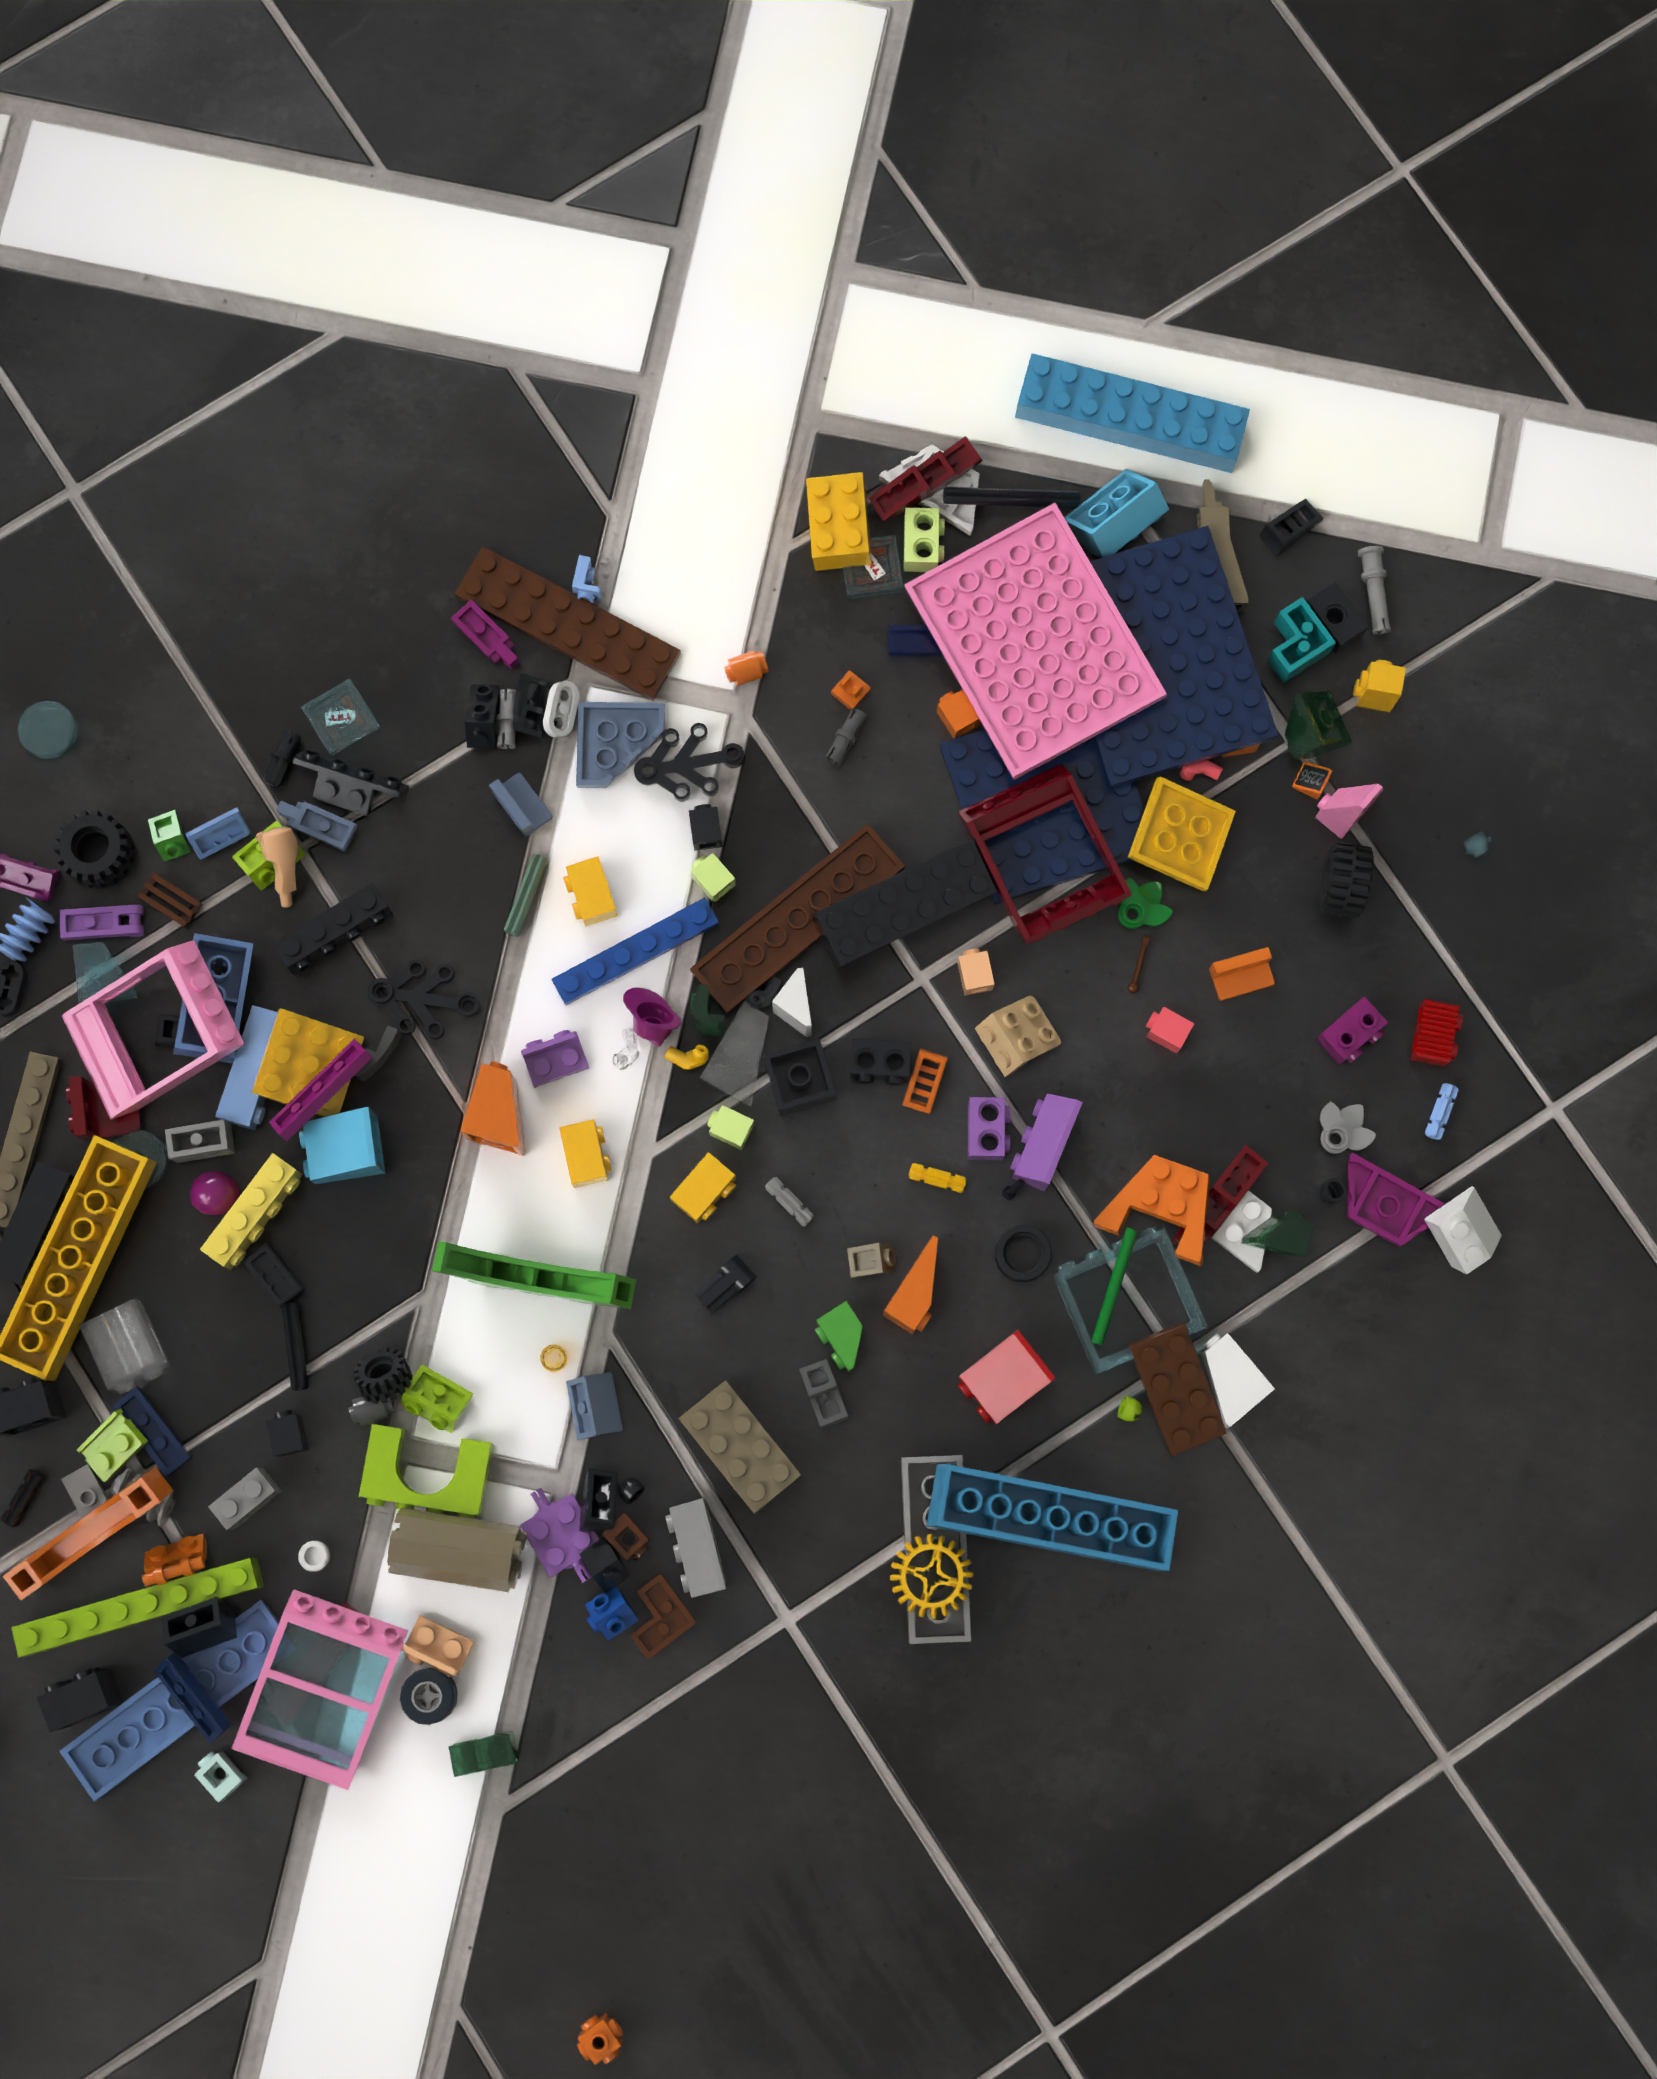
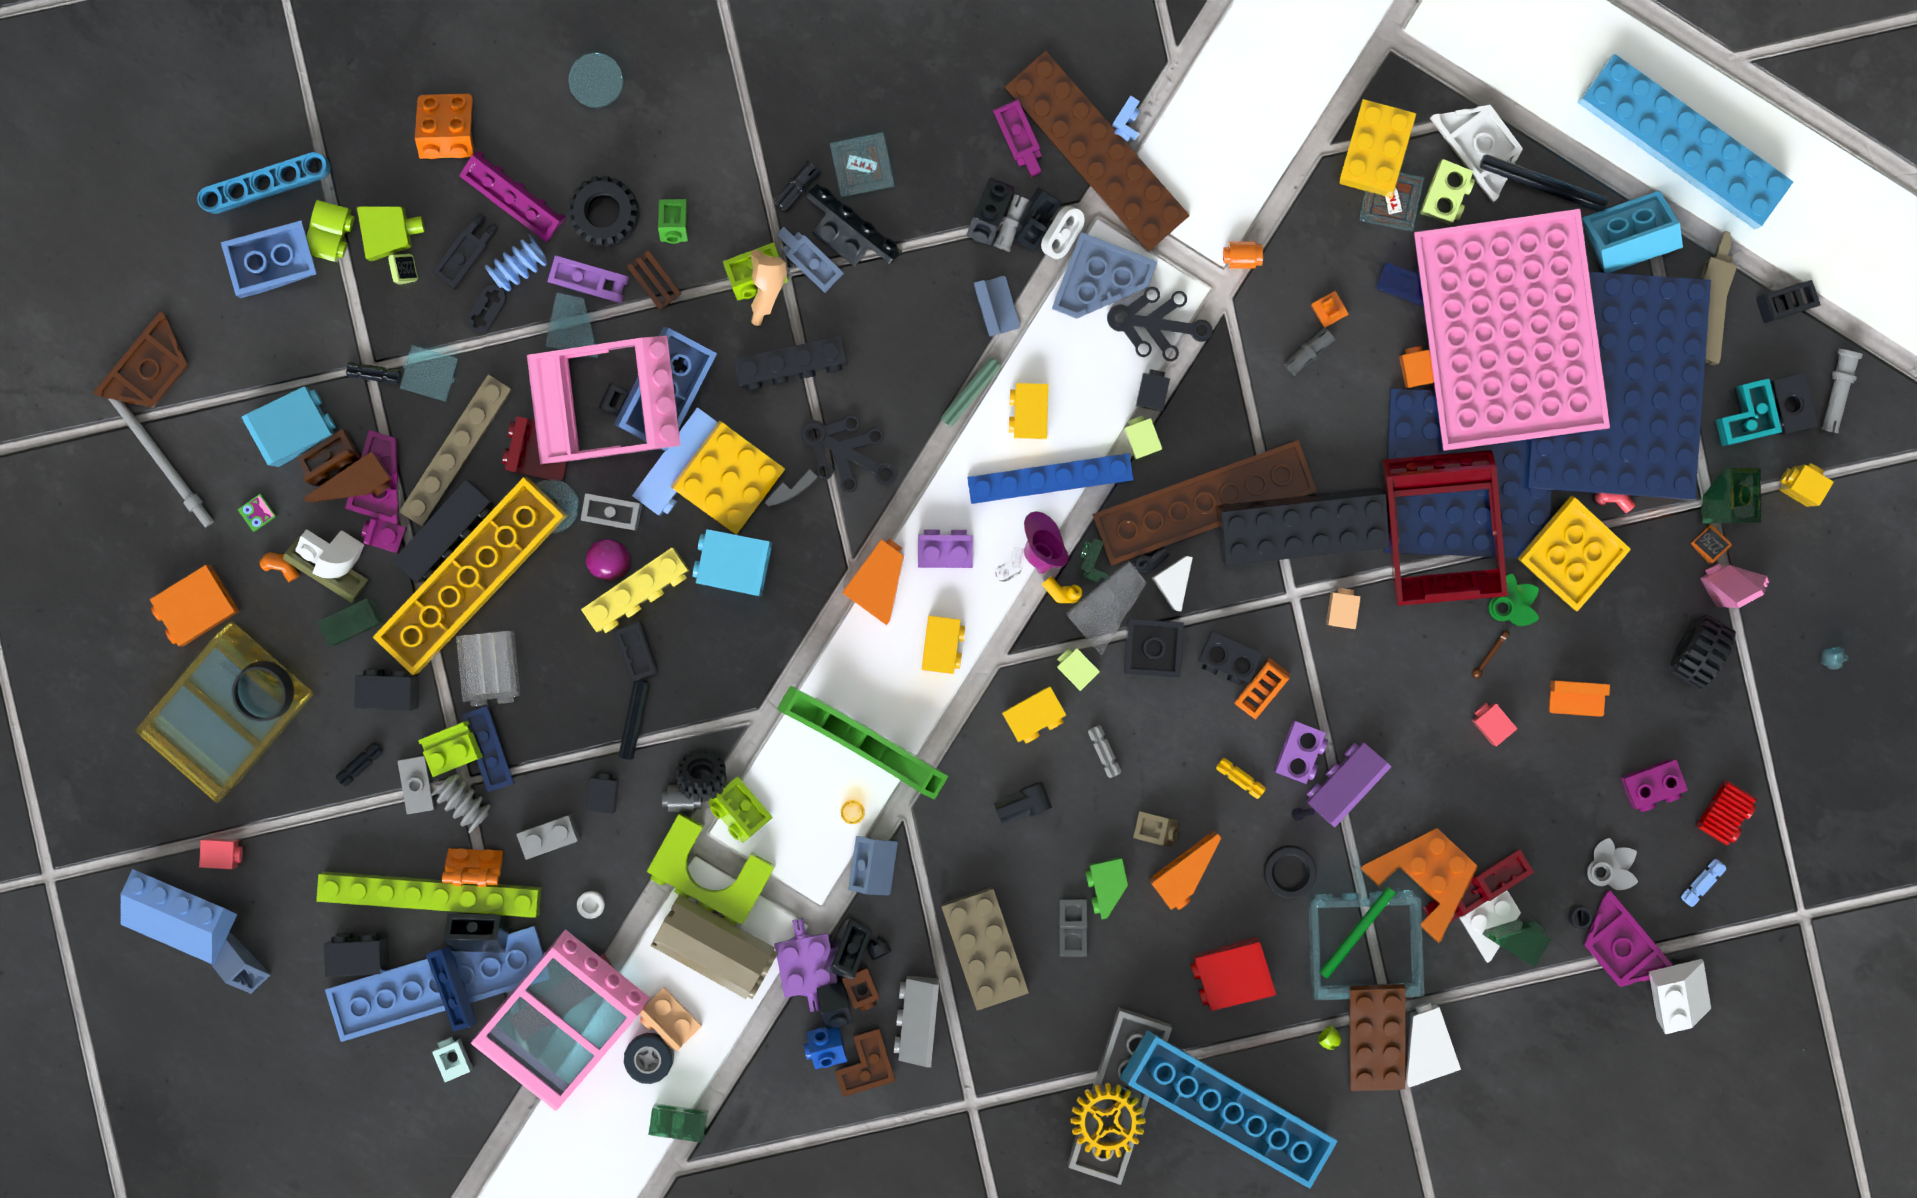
camera: 15 degrees right, 10 degrees up
orange arch [3,1466,173,1600] -> none
medium blue plate [185,807,252,860] -> none
magenta hinge [269,1039,373,1142] -> none
dark red slope [868,436,983,522] -> none
tan bracket [975,996,1061,1077] -> none

